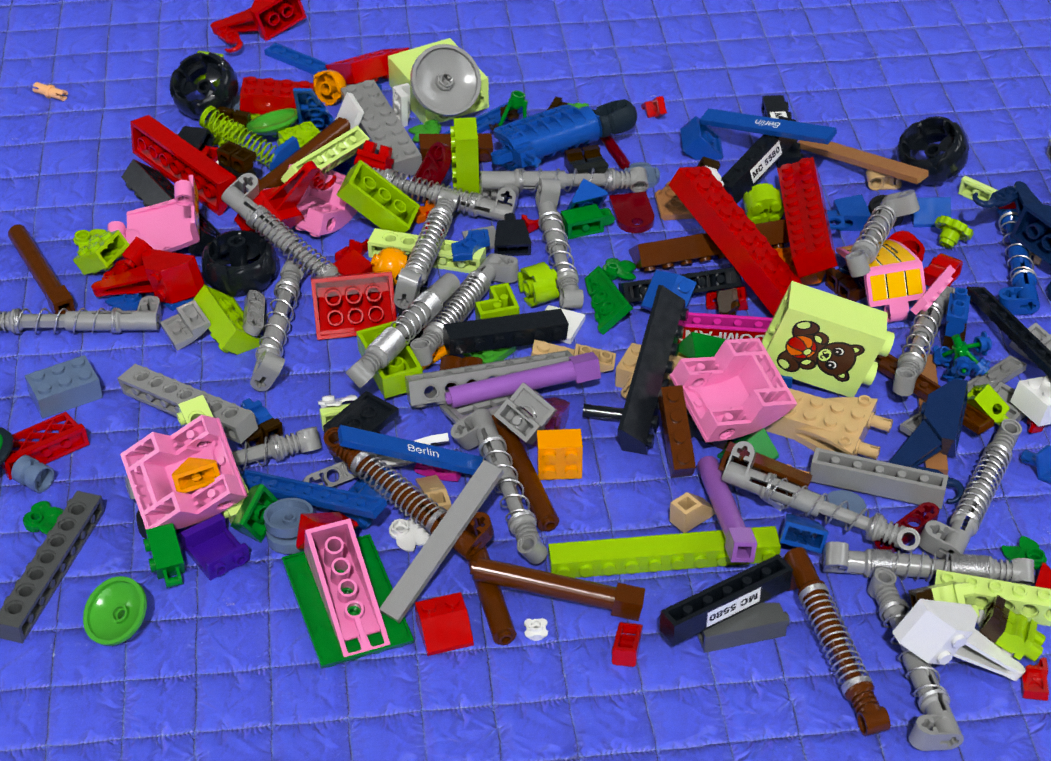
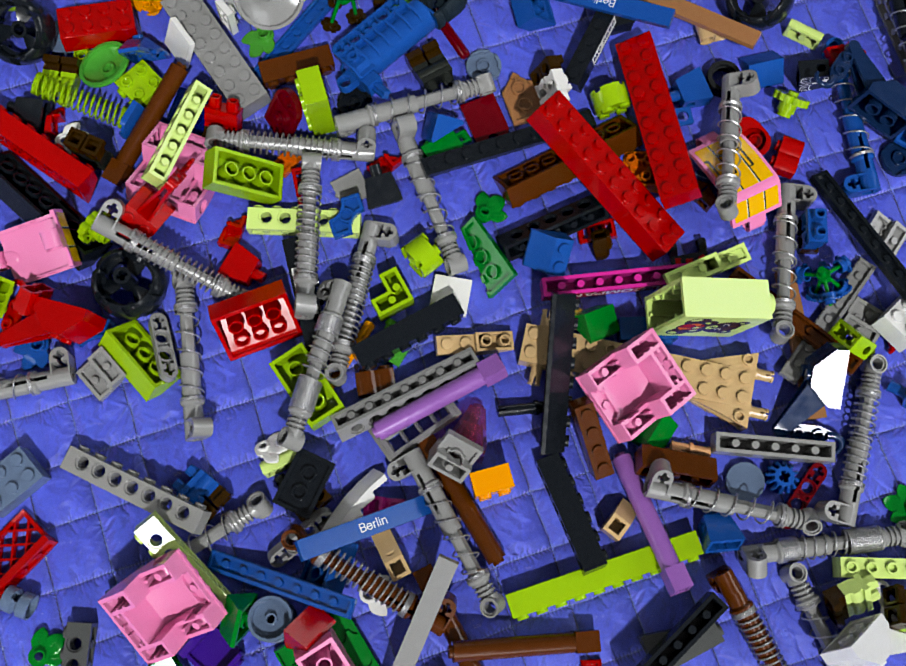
camera: 15 degrees left, 35 degrees up
light orange slope [171,457,220,493] -> none
light orange cylinder [371,247,407,287] -> none
bright pink plate [910,265,956,315] -> none
none -> lime plant [77,210,111,244]
none -> black plate [420,109,597,179]
none -> black brick [536,453,609,576]
none -> blue gear [764,461,800,494]
none -> black torso [796,59,830,93]

